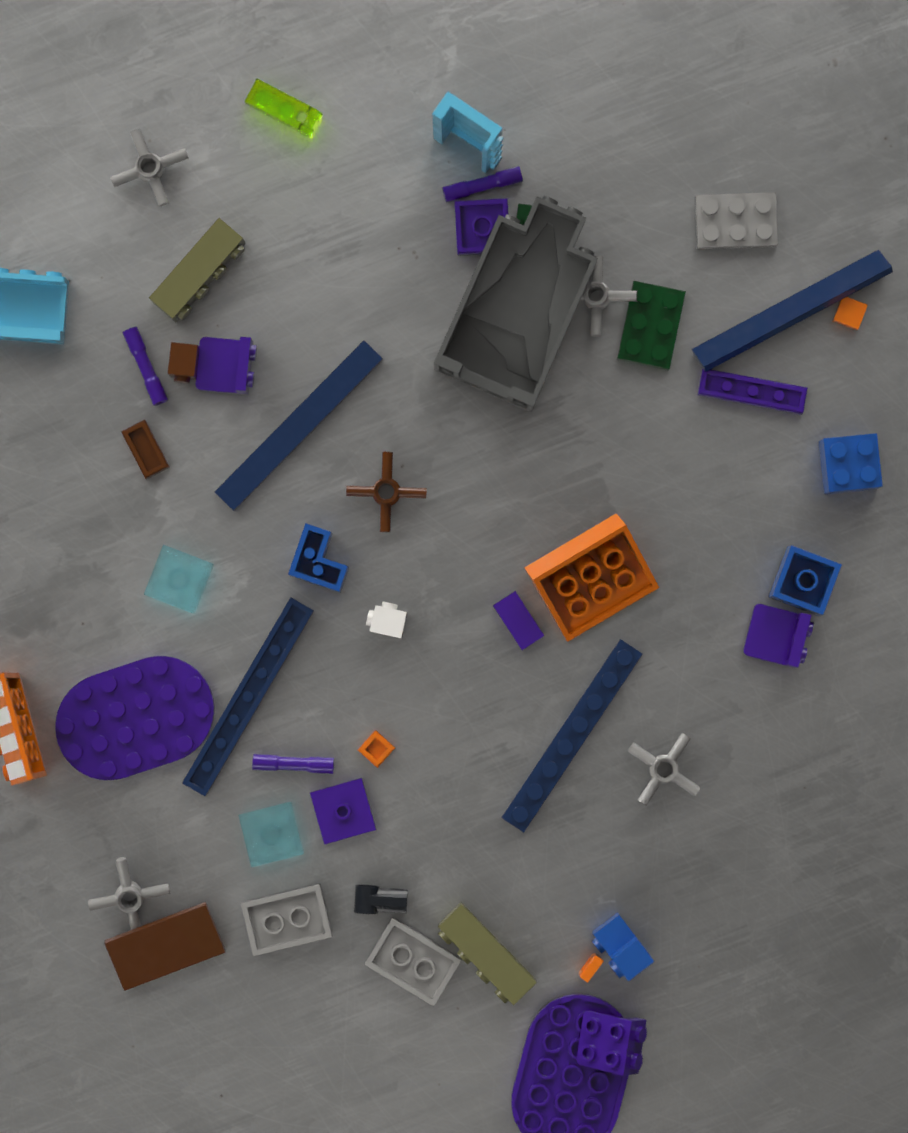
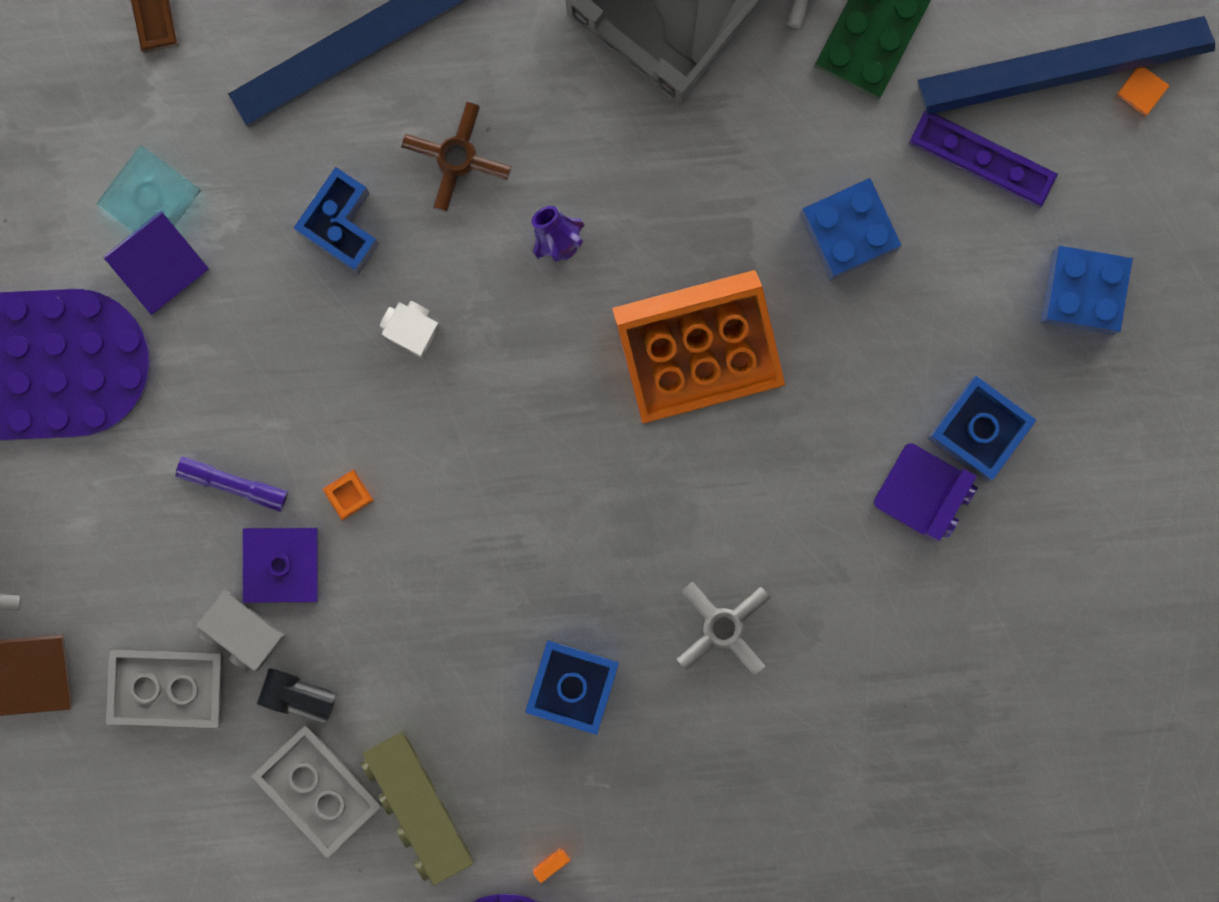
camera: 15 degrees right, 0 degrees up
dark blue plate [182,597,314,796] -> none
clear light blue plate [238,801,304,867] -> none
dark purple tile [493,591,544,650] -> none
dark blue plate [501,639,642,833] -> none
blue brick [592,912,655,981] -> none
none -> dark purple tile [103,210,209,315]
none -> light grey brick [196,590,286,672]
none -> blue brick [525,640,619,735]
none -> dark purple rock [531,206,585,262]
none -> blue brick [800,178,901,281]

